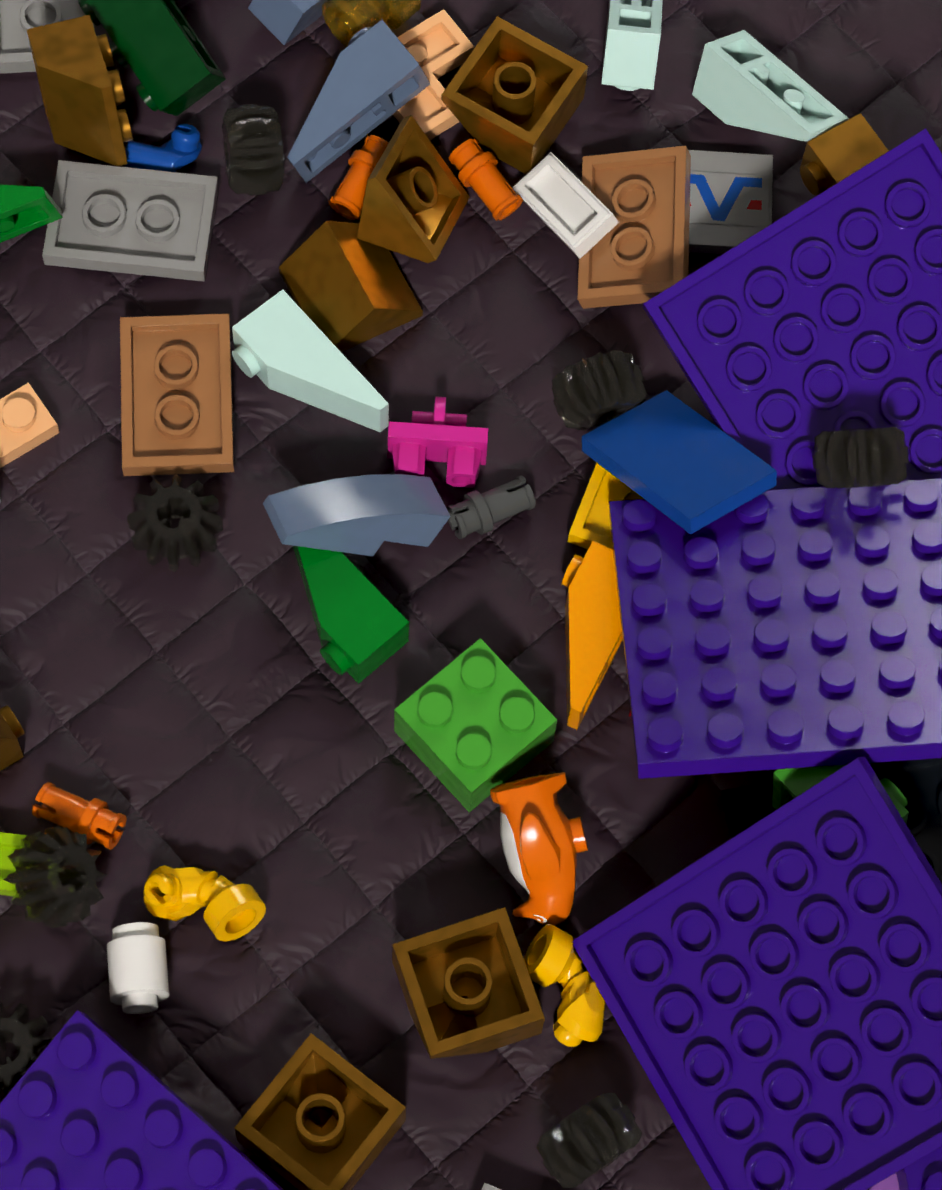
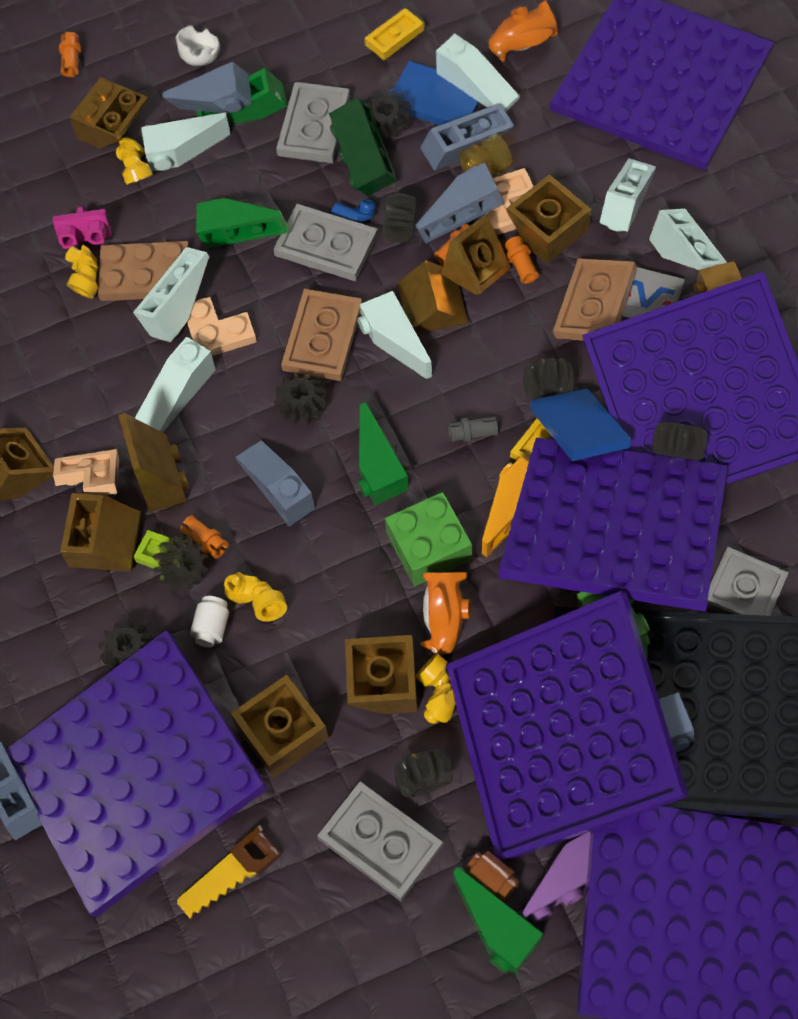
camera: 25 degrees right, 5 degrees down
pearl gold slope [26,15,133,166] -> none
sand blue slope [263,474,451,556] -> none
dark pink hips [388,396,489,488] -> none
white tile [512,152,619,259] -> none
none -> sand blue slope [236,440,315,526]

